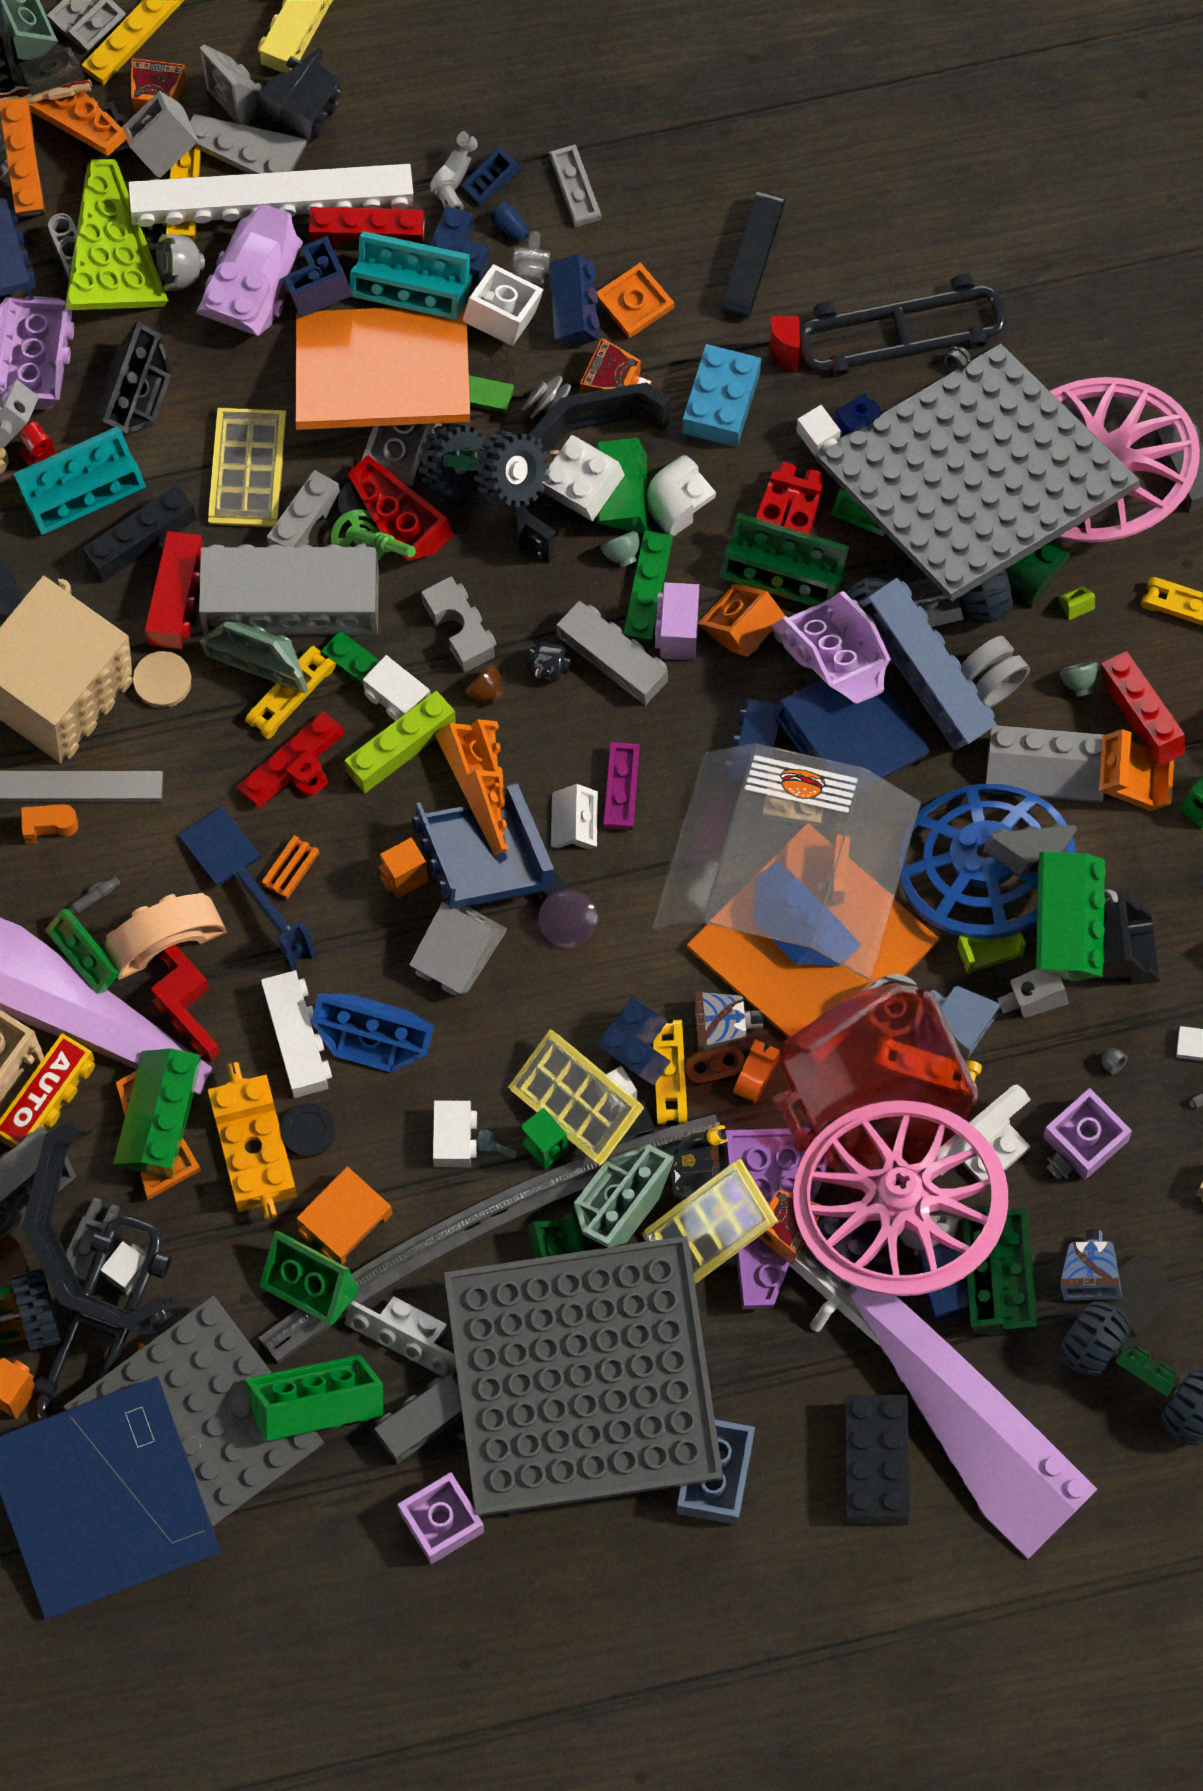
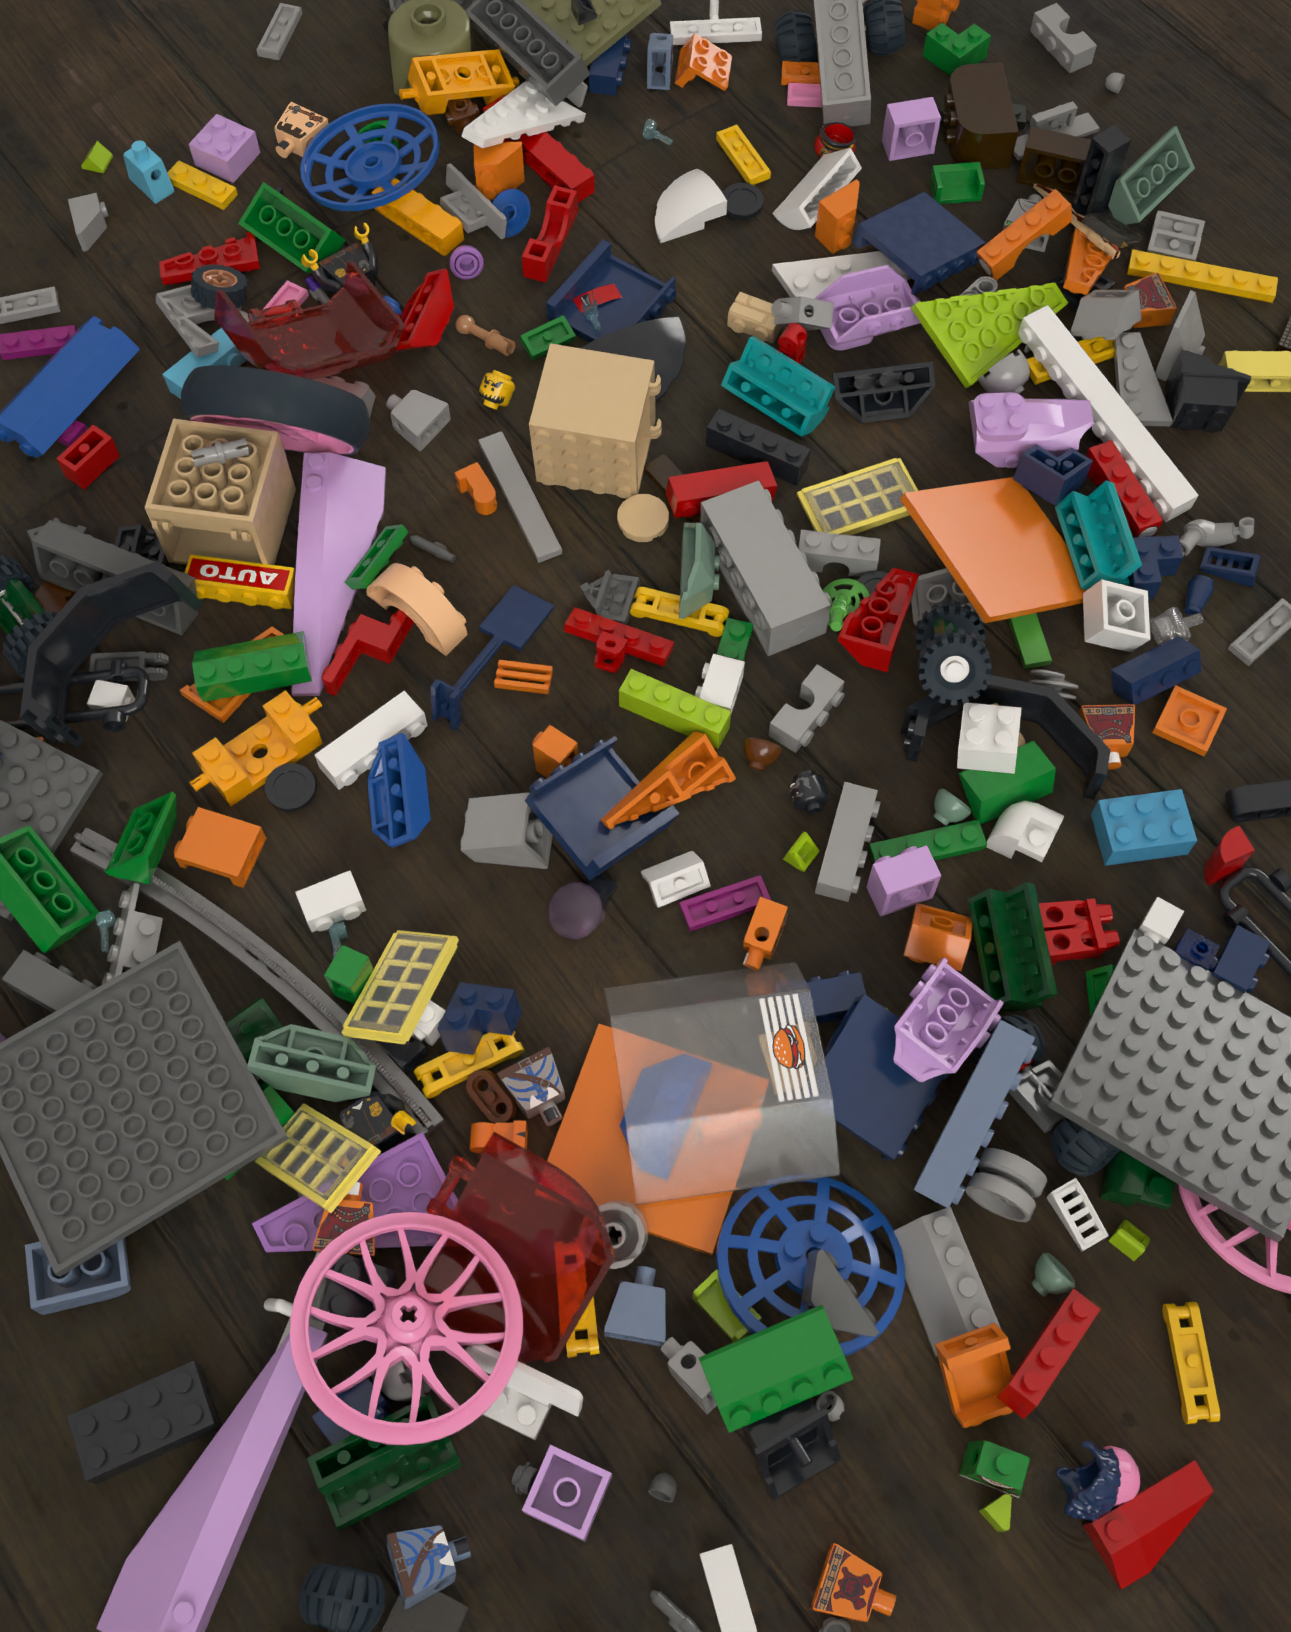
camera: 65 degrees right, 5 degrees down
none -> clear light blue hand [96,910,116,952]
none -> dark grey slope [580,570,641,625]
none -> orange torso [743,897,788,971]
none -> lime slope [783,831,820,872]
none -> white slope [1046,1178,1109,1252]
none -> dark blue brick [1211,925,1270,994]

